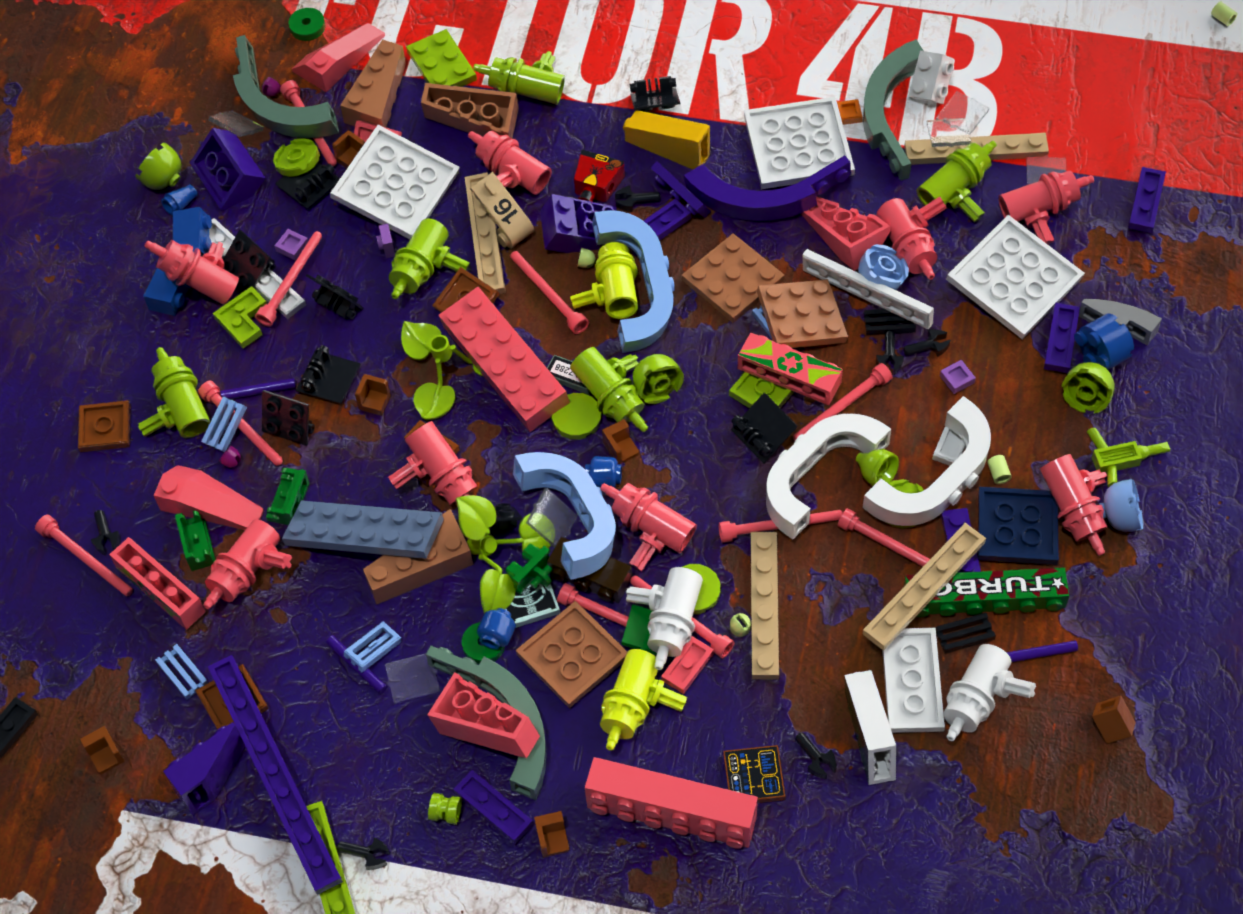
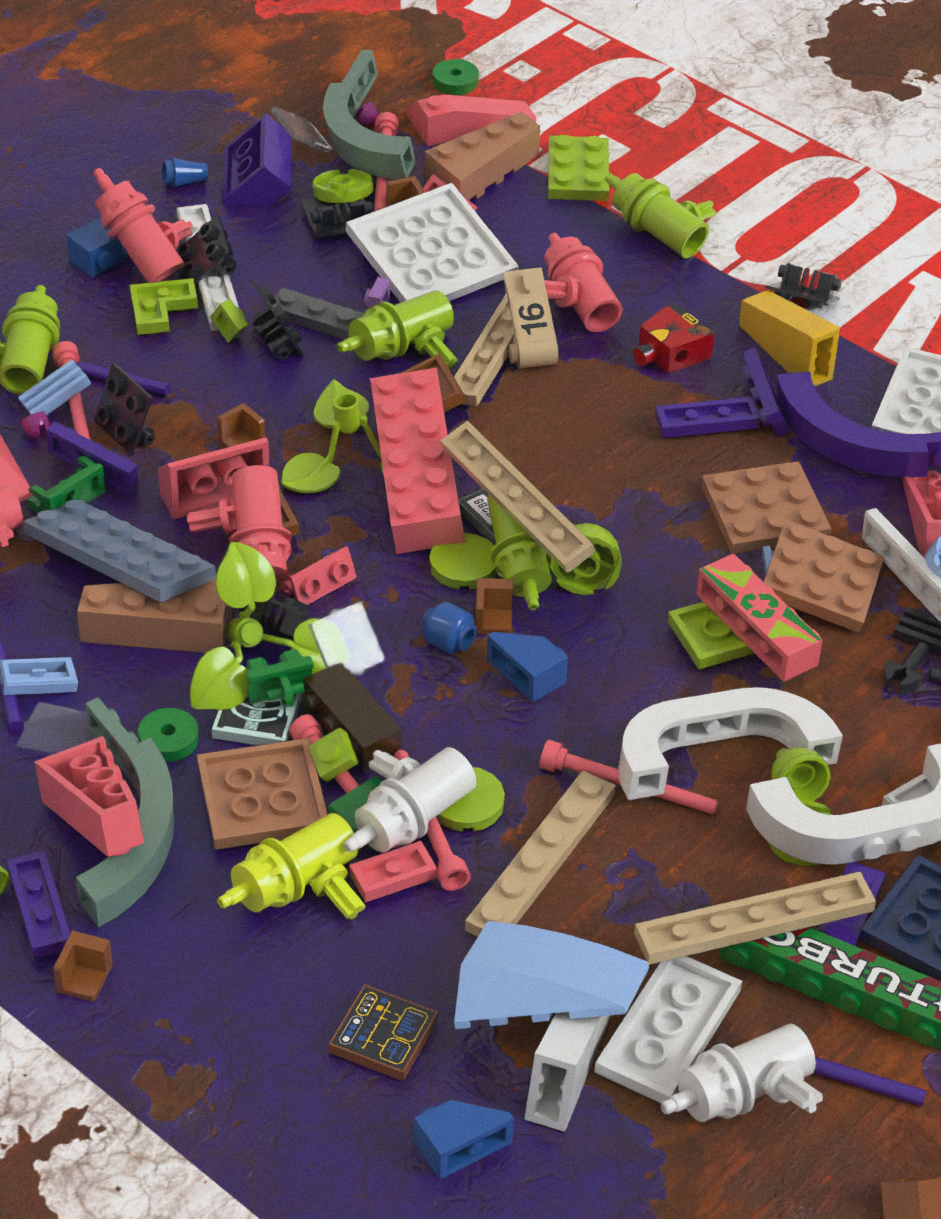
camera: 25 degrees right, 15 degrees down
lime cylinder [135,143,181,190] -> none
blue brick [173,207,212,256] -> none
coral piece [255,231,322,327] -> none
medium lavender plate [274,229,308,261] -> none
black hinge [296,345,361,404] -> none
nougat wedge [421,83,519,139] -> none
blue head [477,608,516,650] -> none
coral piece [510,251,589,334] -> none
light blue arch [513,452,616,580] -> none
dark purple slope [540,194,617,253] -> none
neon yellow piece [570,242,638,319] -> none
yellowish green hinge [577,248,596,268] -> none
coral brick [585,757,758,849] -> none
light blue arch [592,211,674,353] -> none
coral piece [600,483,697,572] -> none
black bar [615,186,661,212] -> none
yellowish green hinge [730,613,751,637] -> none
black hinge [731,392,798,464] -> none
coral piece [793,363,893,441] -> none
black bar [795,733,836,779] -> none
coral piece [837,508,930,567] -> none
black tile [936,613,996,654] -> none
none -> dark purple plate [47,422,138,497]
none -> coral slope [158,438,270,519]
none -> lime plate [210,298,249,343]
none -> dark grey plate [267,287,364,339]
none -> coral hinge [282,546,357,605]
none -> lime plate [309,728,358,781]
none -> blue slope [414,1100,514,1179]
none -> tan plate [440,421,595,573]
none -> light blue wedge [454,921,649,1029]
none -> blue slope [487,632,568,702]

